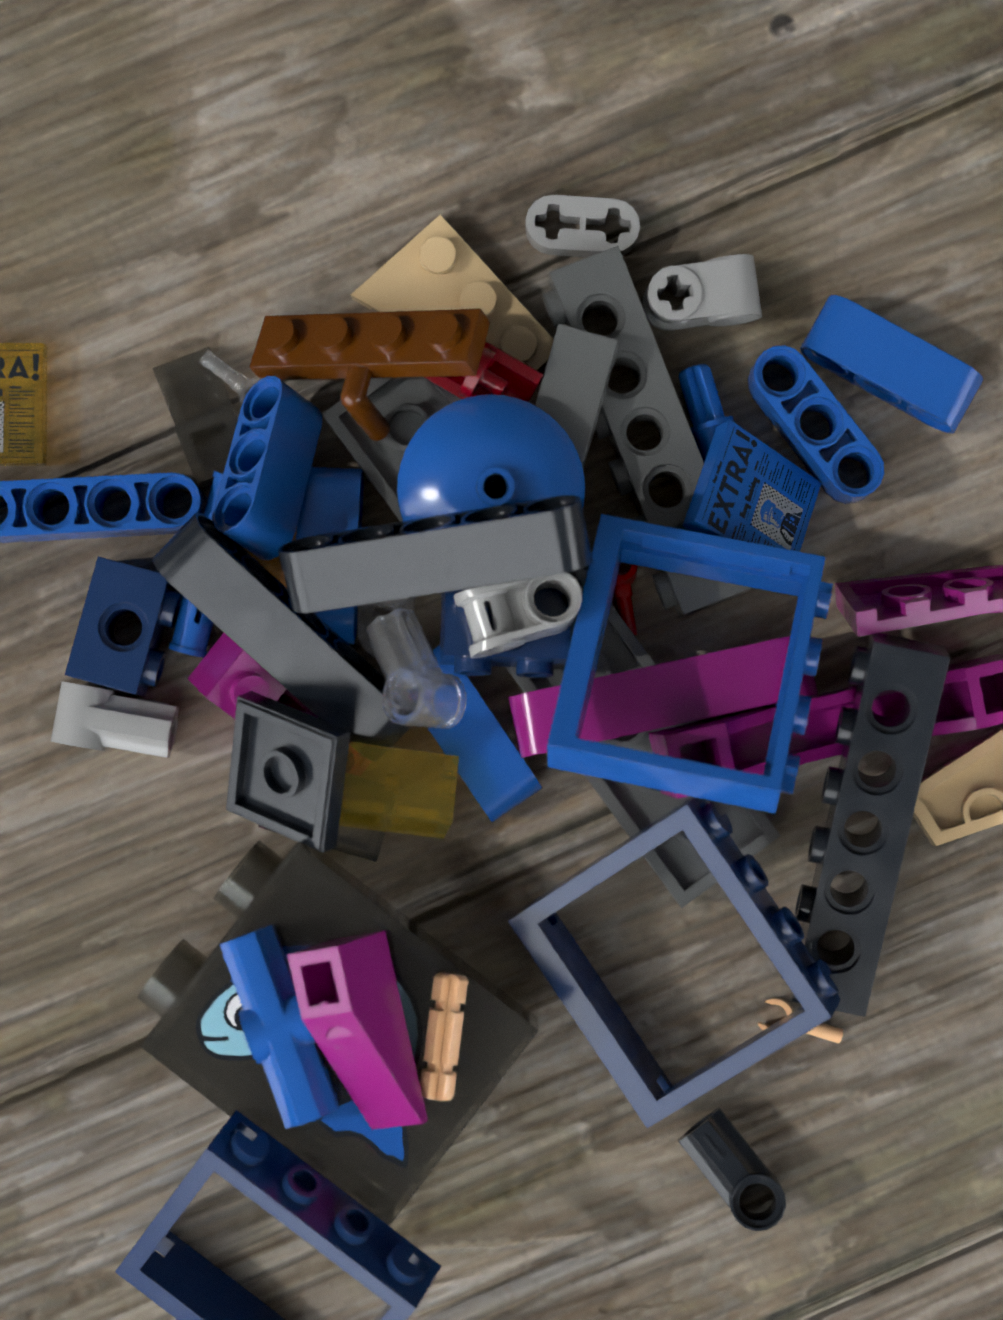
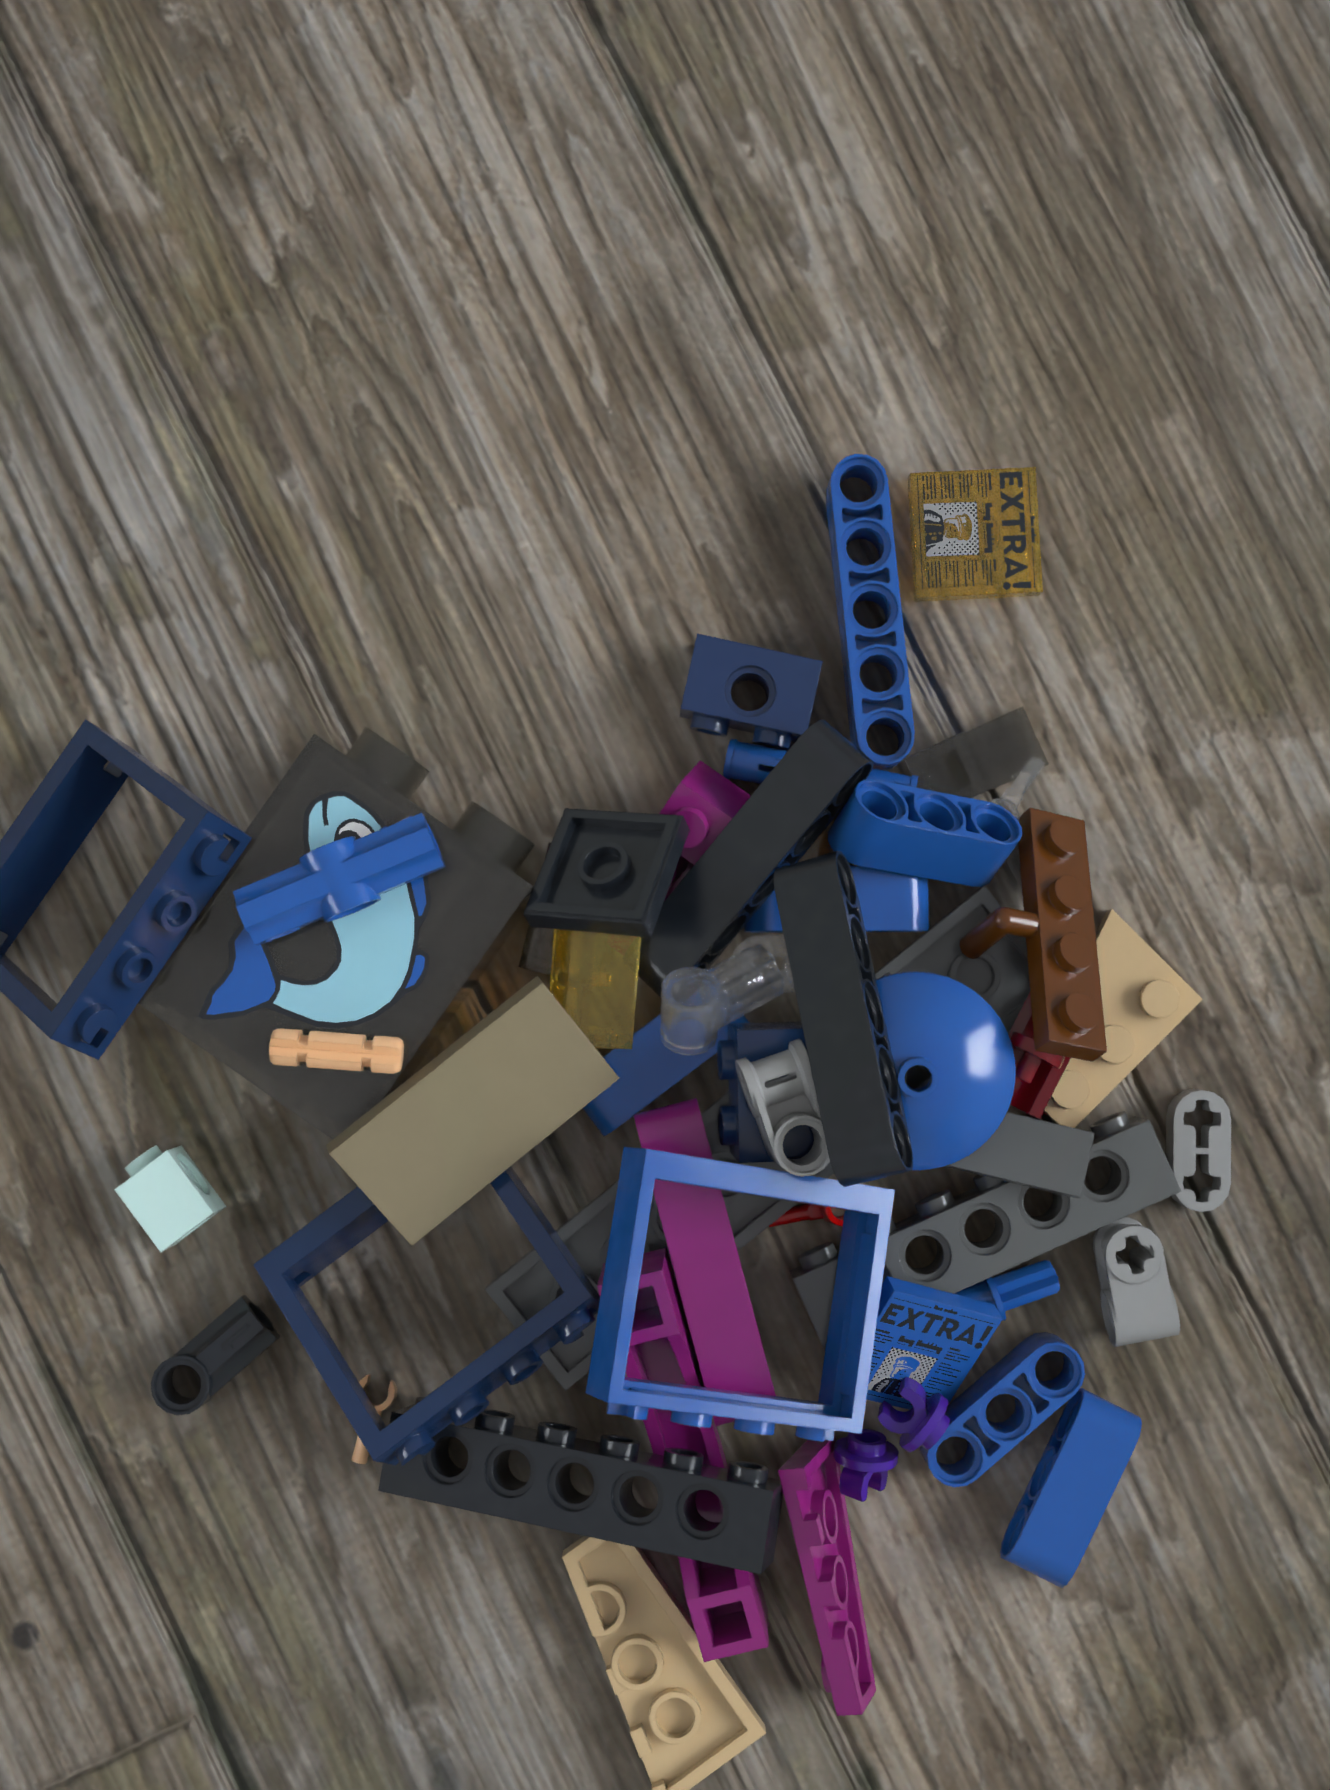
camera: 80 degrees right, 0 degrees up
light grey piece [51,681,179,758] -> none
magenta slope [287,930,428,1129] -> none
none -> light aqua brick [114,1145,227,1252]
none -> dark tan tile [326,976,619,1246]
none -> dark purple plate [833,1429,899,1502]
none -> dark purple plate [878,1377,950,1452]

